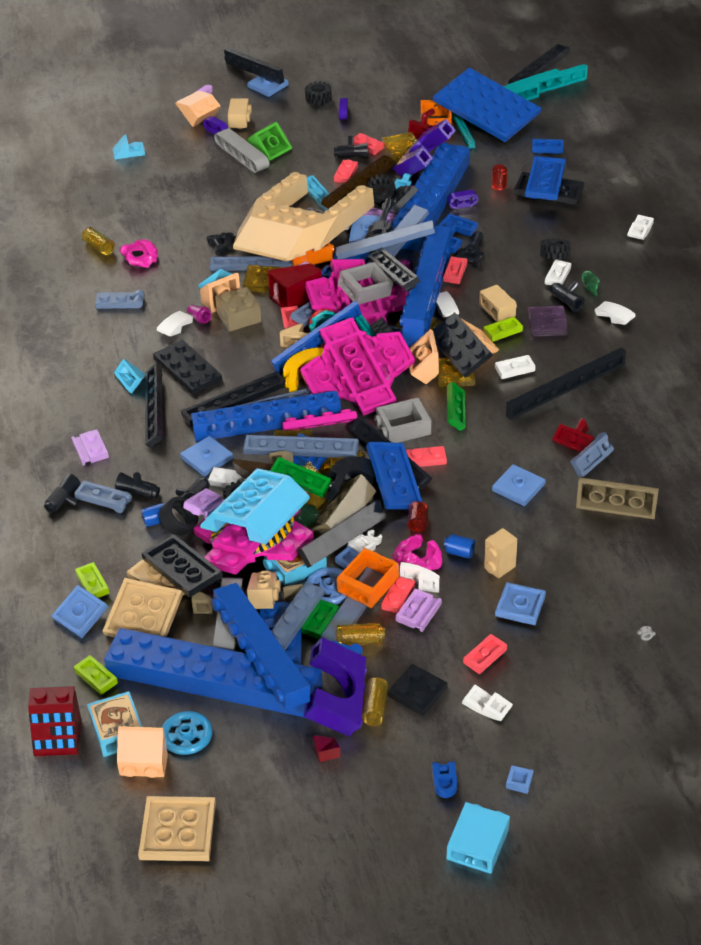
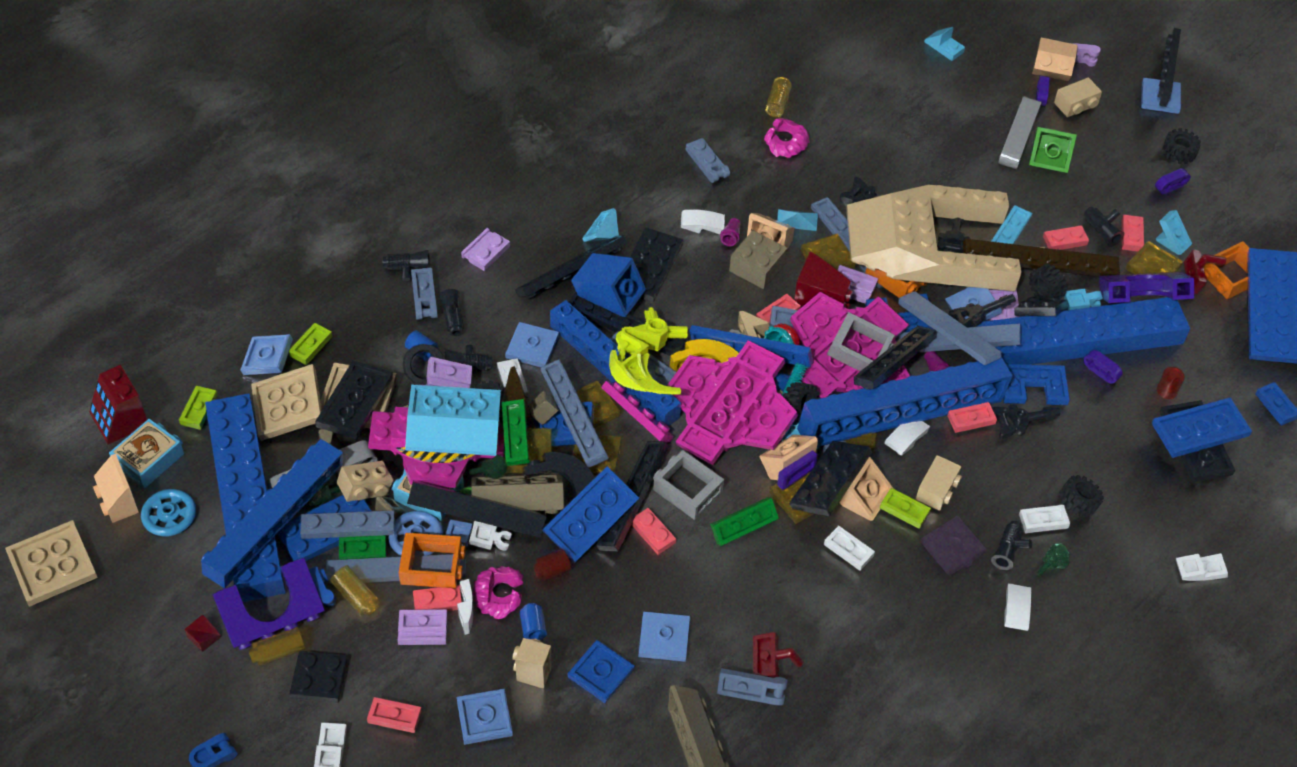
camera: 55 degrees right, 10 degrees up
teal axle [451,112,475,149] -> none
black plate [506,347,626,420] -> none
none -> blue tile [568,640,635,704]
none -> blue slope [571,253,646,317]
none -> neon yellow piece [609,307,688,394]
none -> dark purple tile [777,450,817,490]
none -> medium azure slope [1156,210,1192,255]

